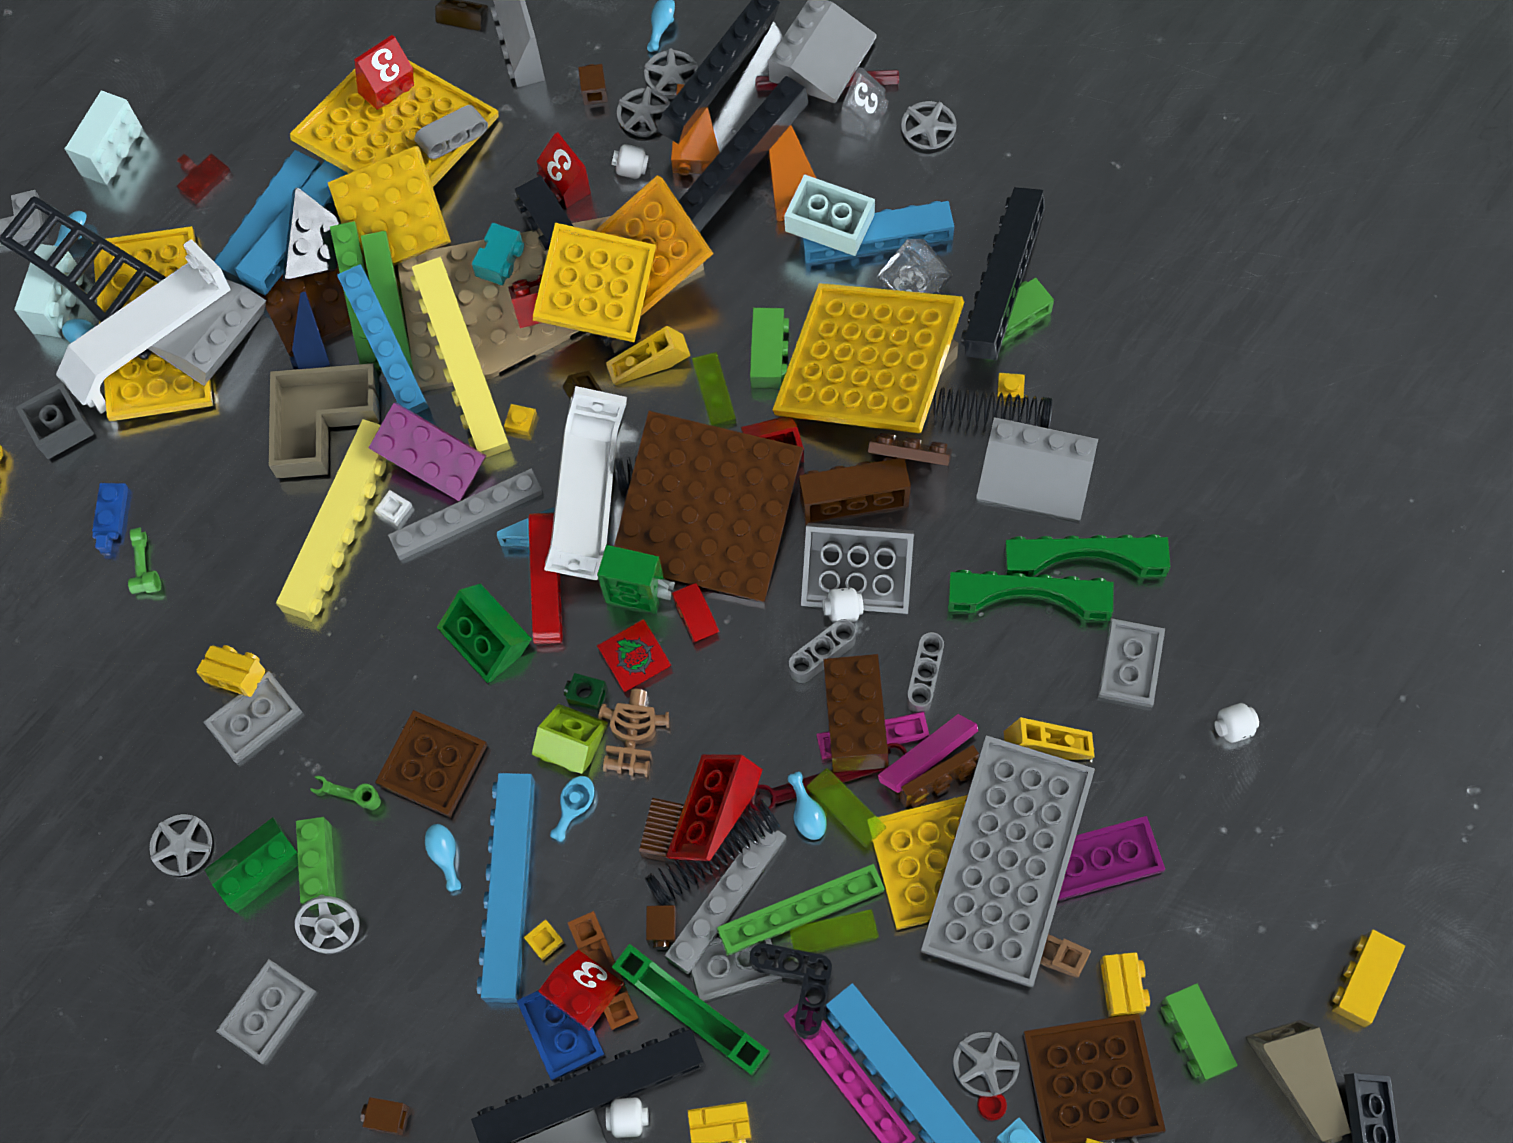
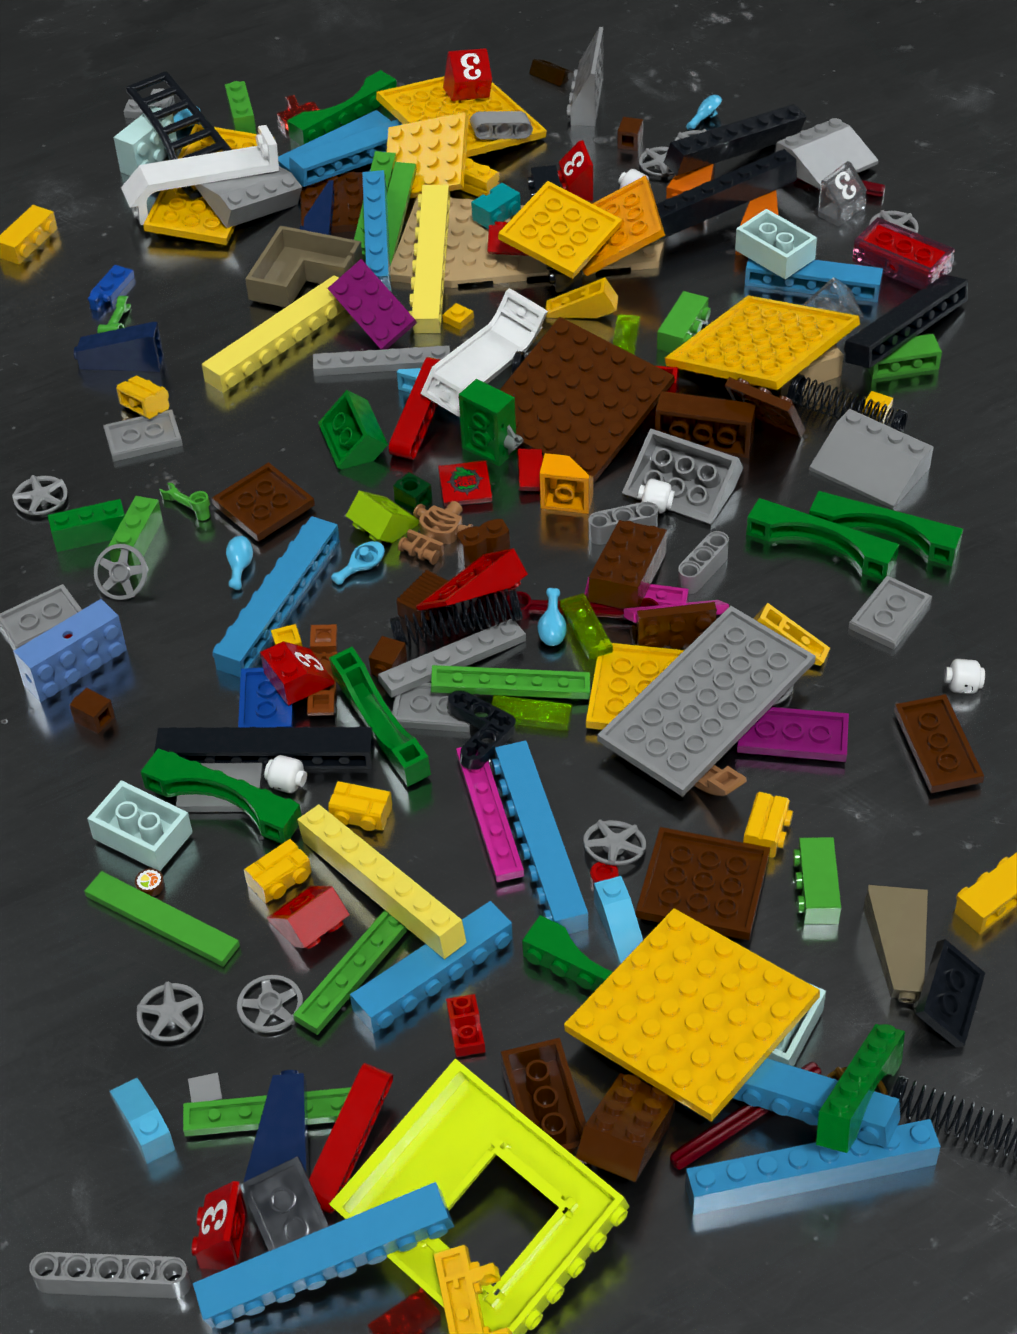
camera: 20 degrees right, 20 degrees down
dark grey brick [15,382,94,459] -> none
light aqua brick [65,91,142,185] -> none
wing [282,188,341,282] -> none
white tile [374,490,412,526] -> none
none -> medium blue brick [13,599,127,703]
none -> dark blue slope [74,322,164,372]
none -> bright green brick [225,81,256,134]
none -> green arch [287,70,397,146]
none -> reddish brown brick [457,519,510,567]
none -> yellow brick [460,158,500,197]
none -> light orange slope [540,453,593,514]
none -> clear pink brick [852,217,955,290]
none -> reddish brown plate [894,694,984,793]

